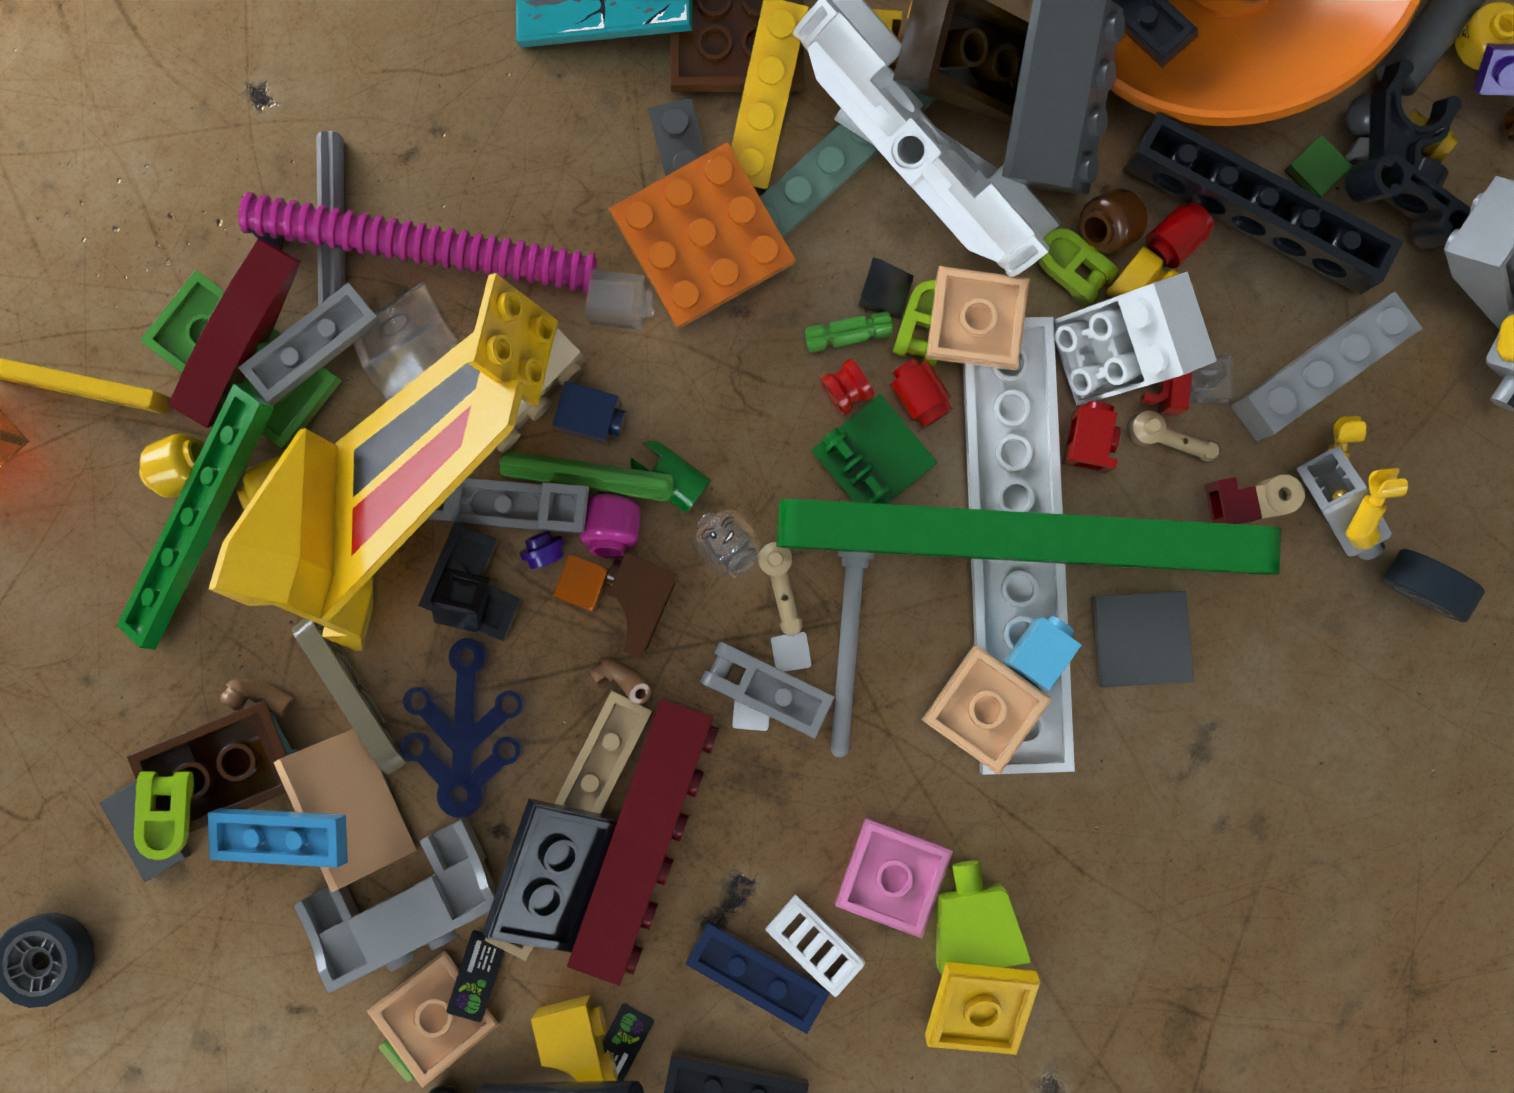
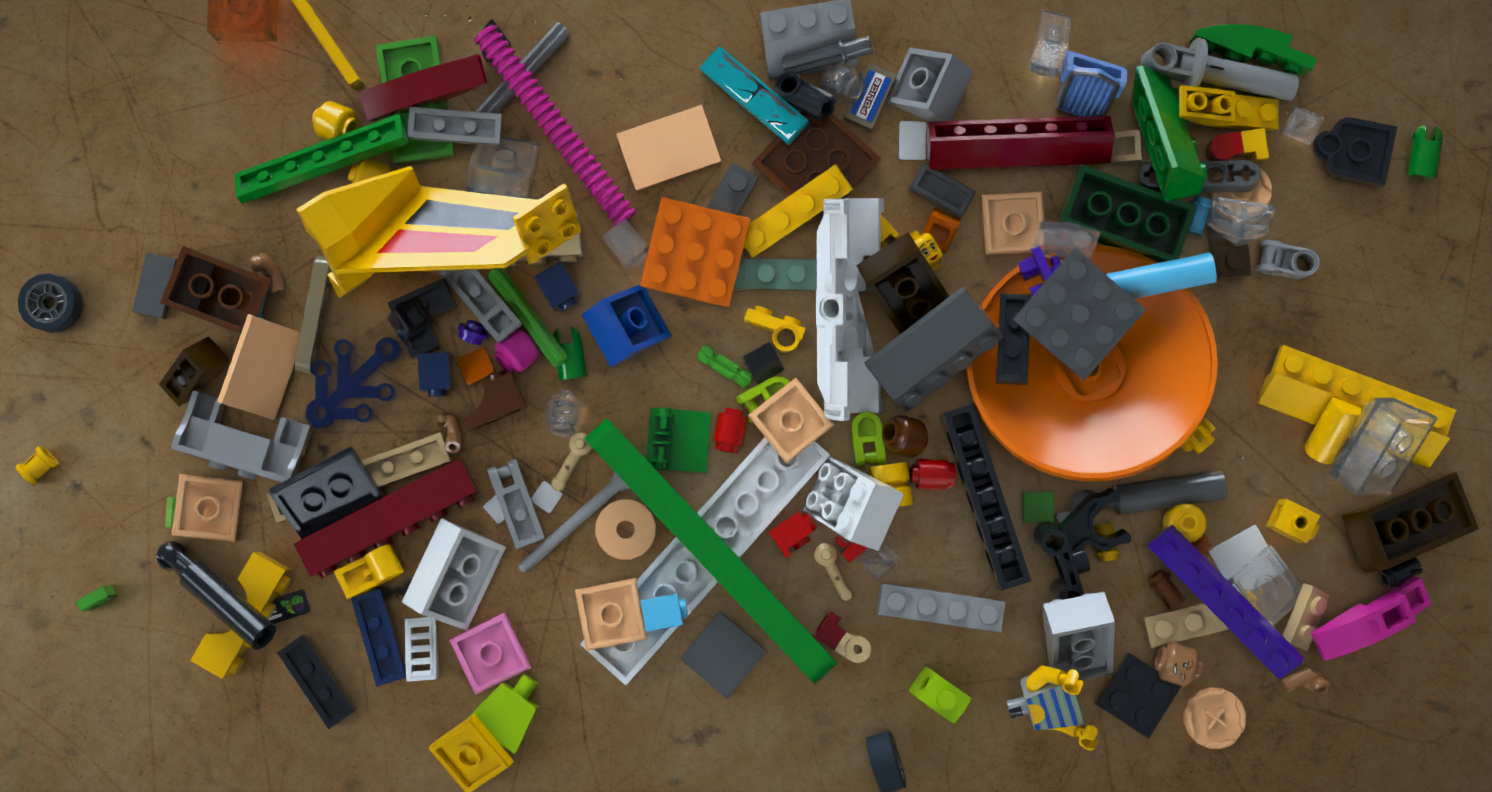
camera: 40 degrees right, 0 degrees up
lime plate [134,771,194,860] -> none
dark azure plate [208,808,348,868] -> none
black sticker [446,930,504,1022] -> none
red wheel [820,358,875,416] -> none
torso [1296,416,1408,560] -> none
none -> dark brown arch [159,336,229,407]
none -> yellow plate [334,544,404,600]
none -> white slope [402,518,506,630]
none -> dark blue brick [417,352,455,397]
none -> blue slope [581,285,672,368]
none -> light nougat tile [595,499,656,560]
none -> light nougat tile [616,105,722,192]
none -> yellow plate [744,305,806,354]
none -> lime torso [908,665,973,725]

